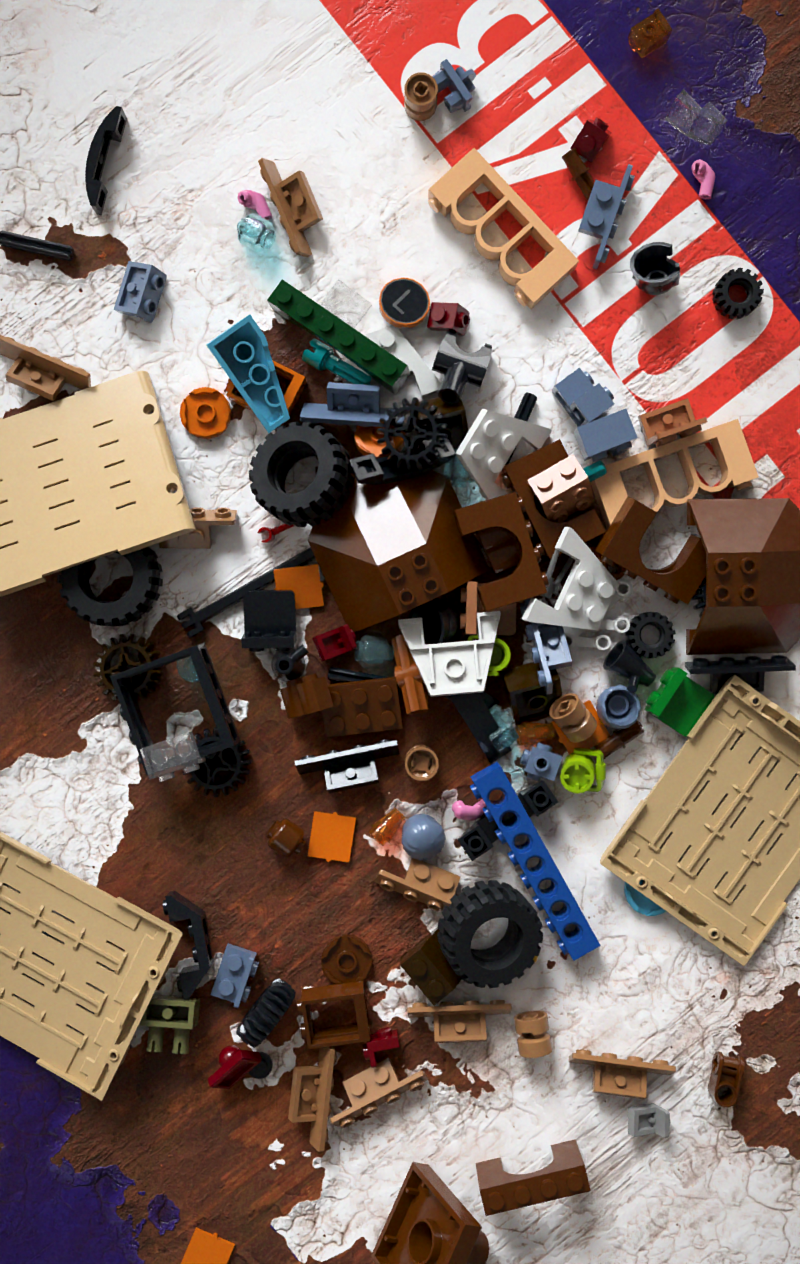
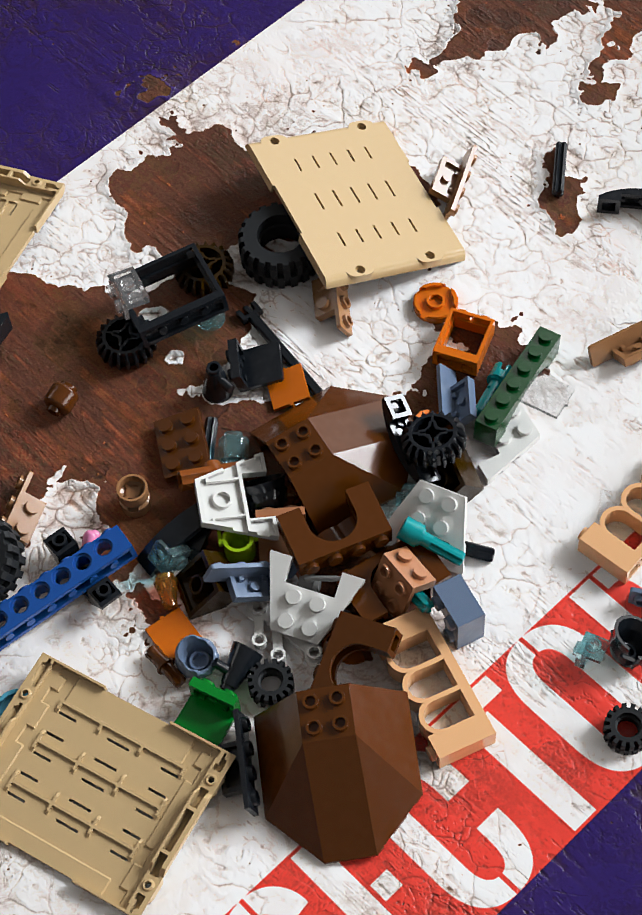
camera: 90 degrees right, 30 degrees down
sand blue bracket [113,261,167,323] -> none
medium azure wedge [205,314,290,433] -> none
bright pink arm [237,190,272,222] -> none
clear light blue head [237,213,276,253] -> none
black tyre [249,421,354,527] -> none
red hand [258,524,294,543] -> none
reddish brown brick [280,673,334,719] -> none
black bracket [295,740,400,793] -> none
orange piece [307,811,356,862] -> none
dark red bracket [312,624,357,662] -> none
clear orange cone [368,807,405,846] -> none
black tile [379,277,430,328] -> none
sand blue hair [402,813,446,861] -> none
dark red bracket [427,302,470,336] -> none
black connector [432,330,492,405] -> none
sand blue brick [520,742,563,781] -> none
medium nougat wheel [549,693,597,743] -> none
sand blue brick [552,367,615,427] -> none
lime piece [560,748,606,794] -> none
nougat bracket [638,398,708,447] -> none
none -> teal piece [396,516,466,566]
none -> clear light blue bracket [572,631,610,669]

